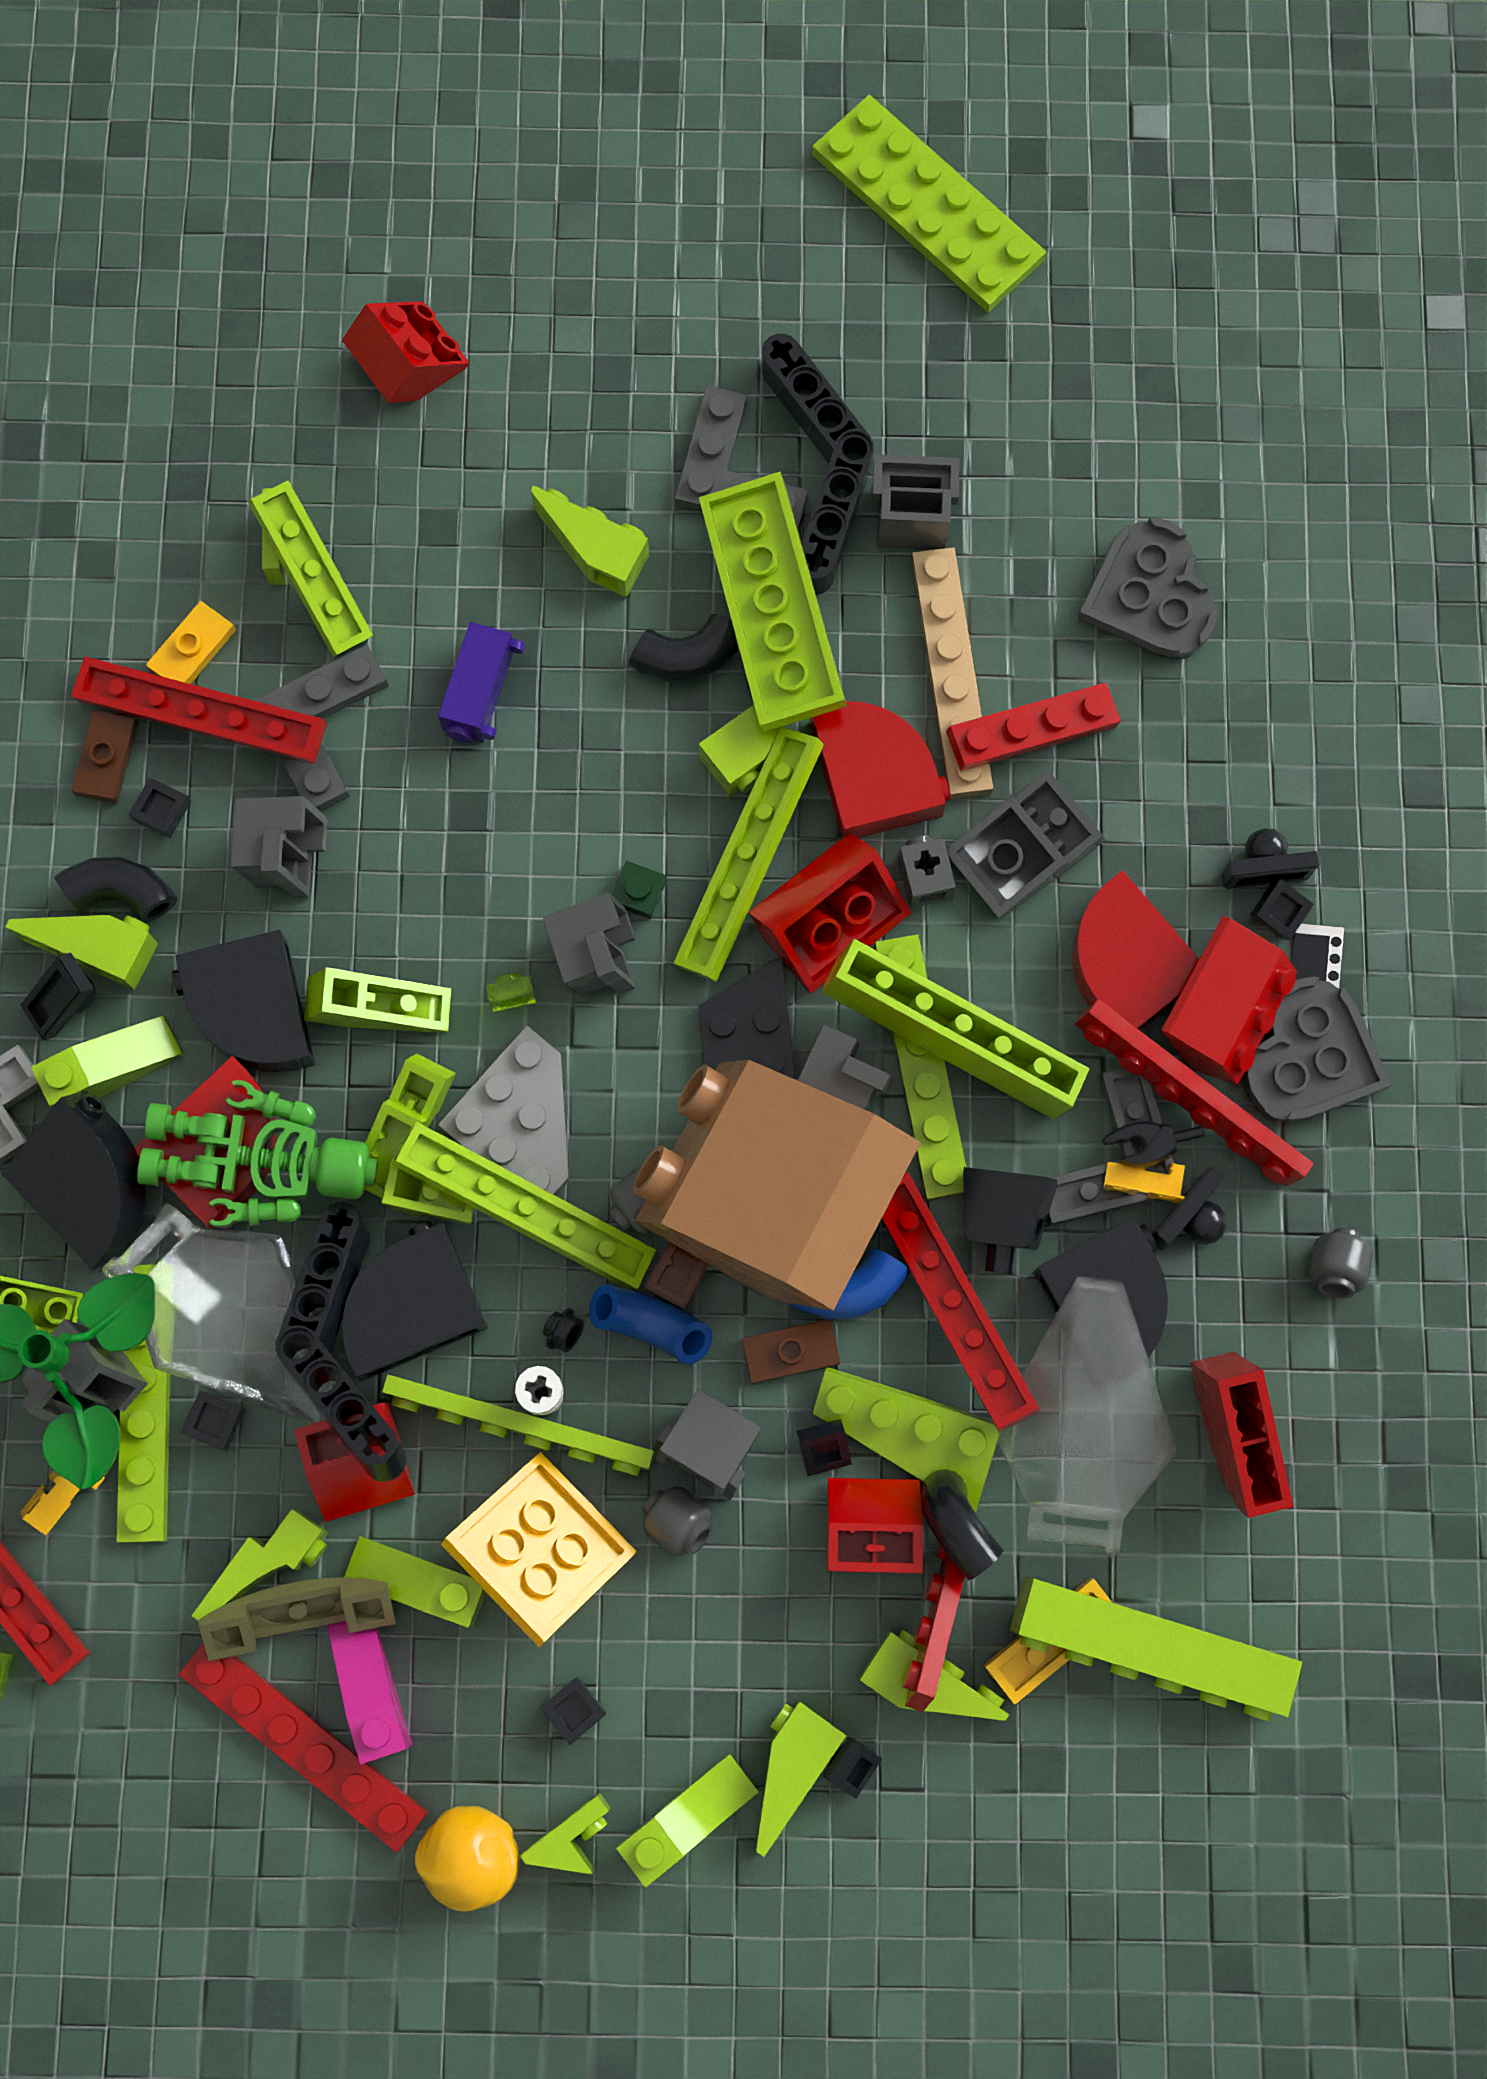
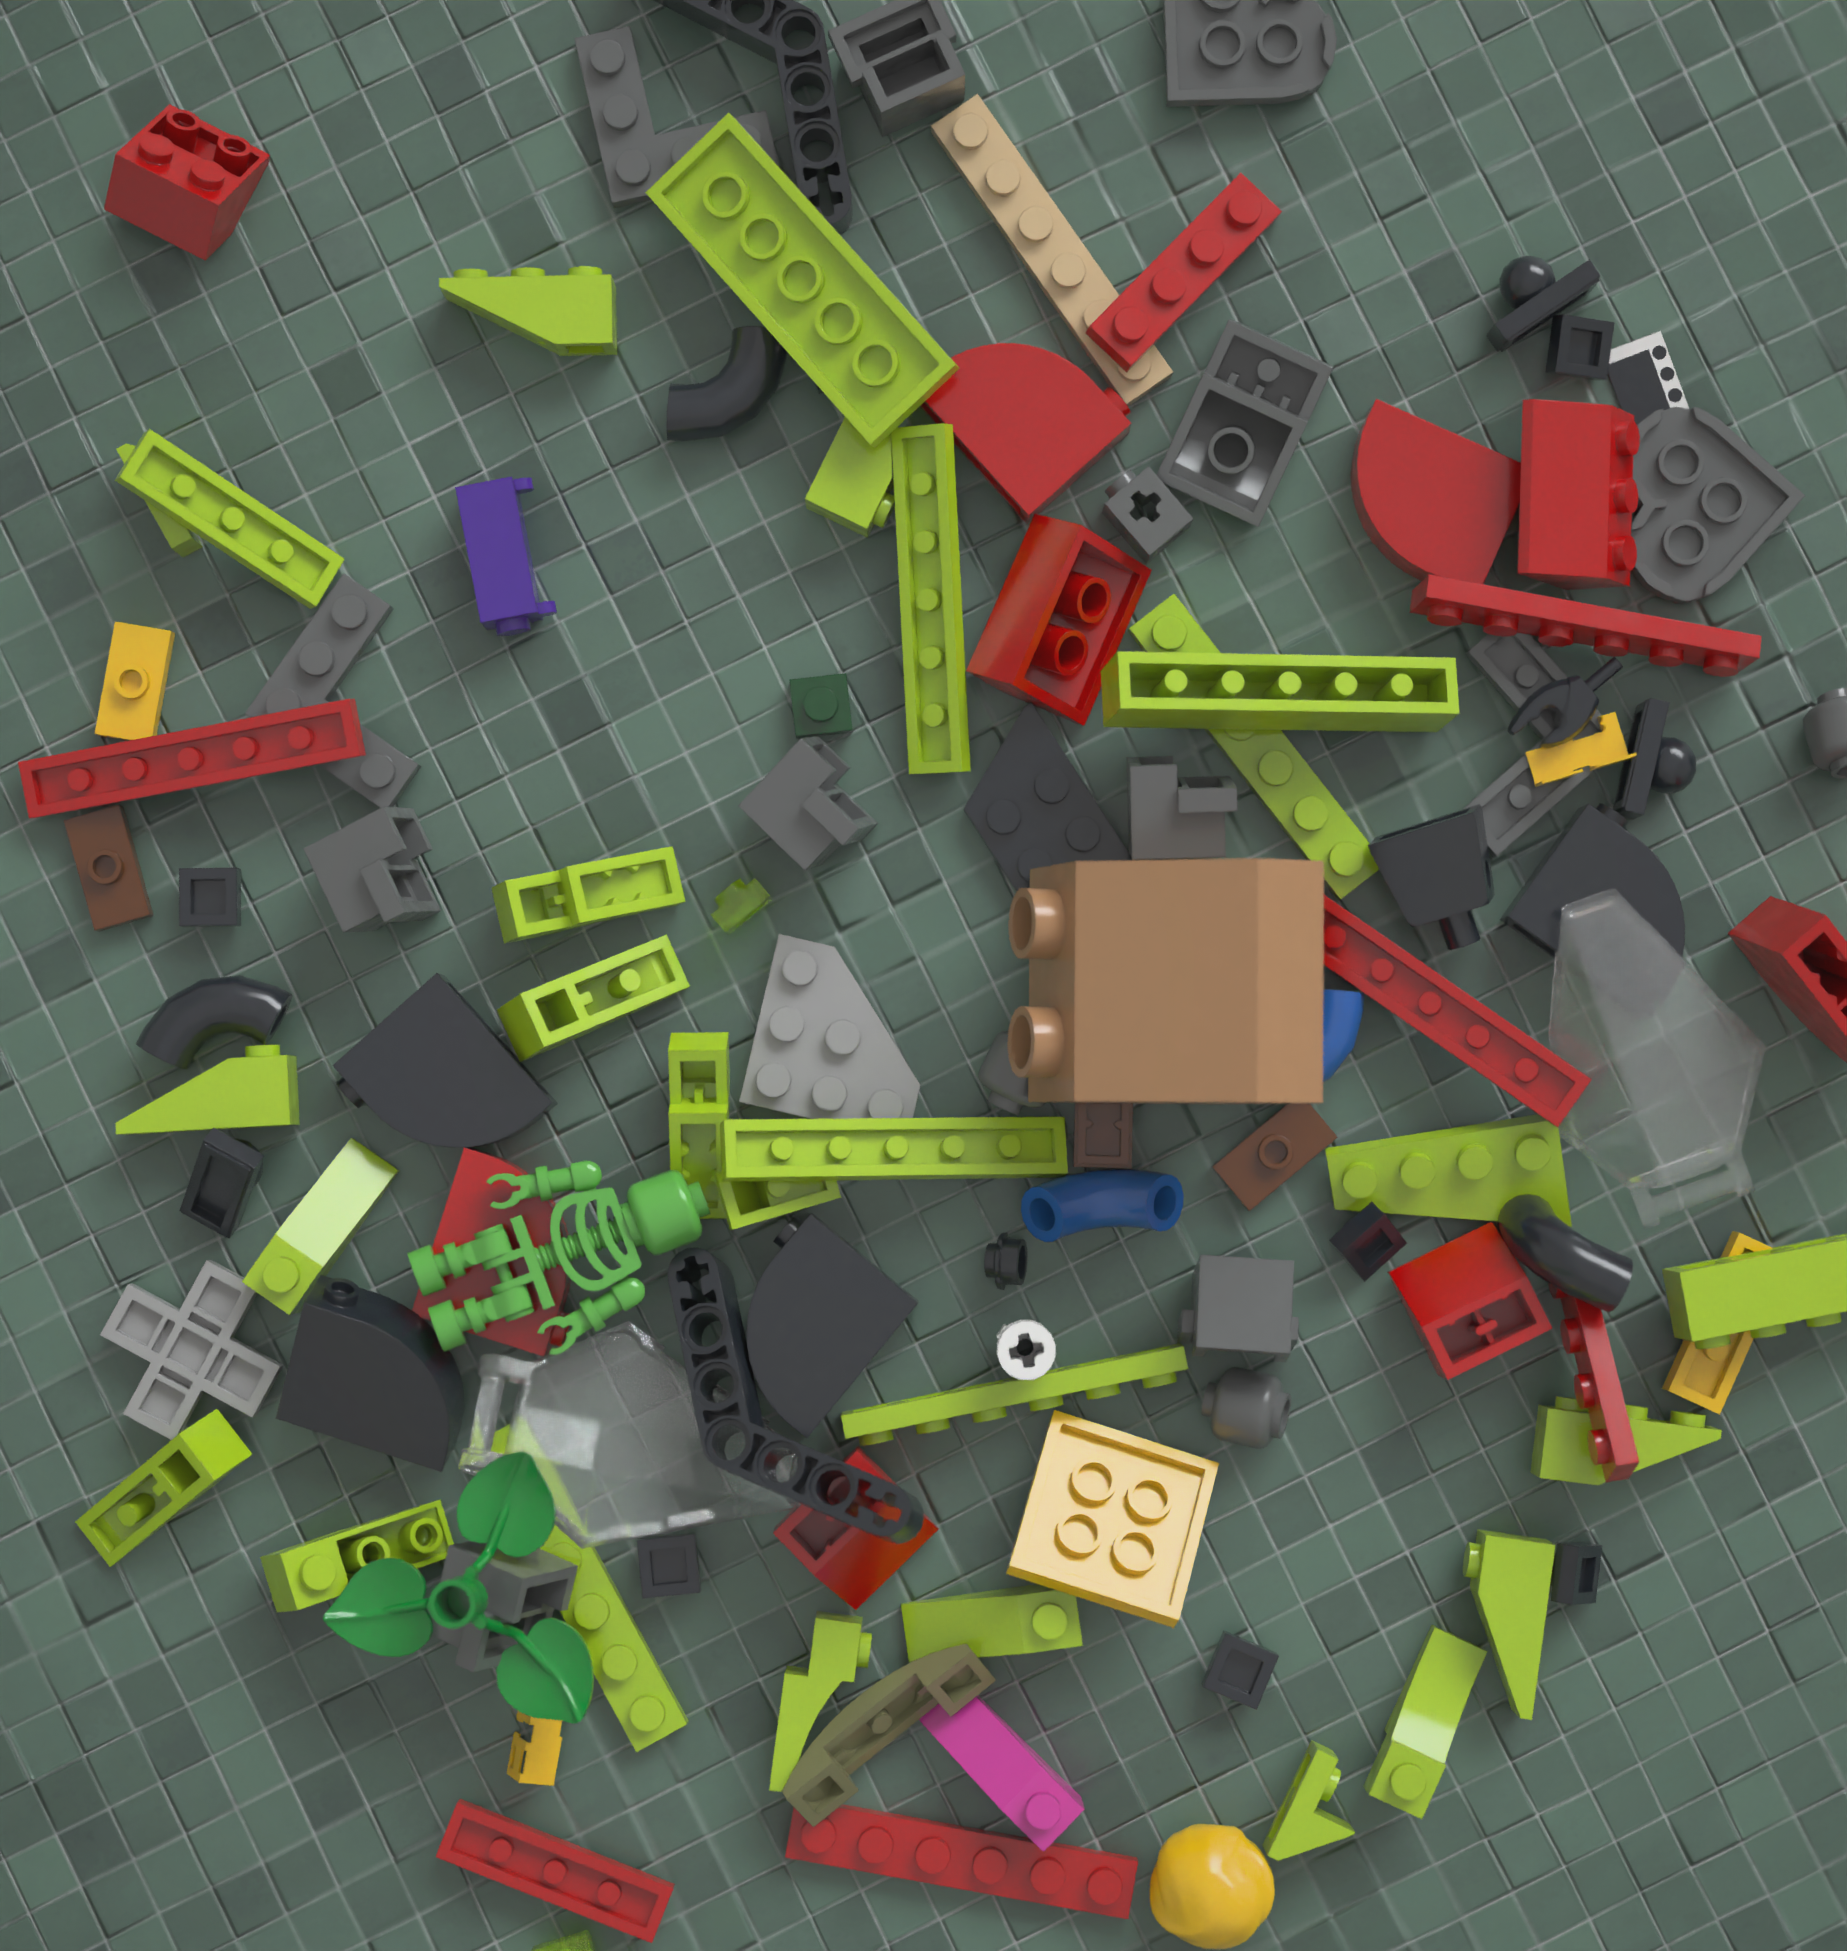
camera: 25 degrees left, 10 degrees up
none -> lime slope [491,846,686,944]

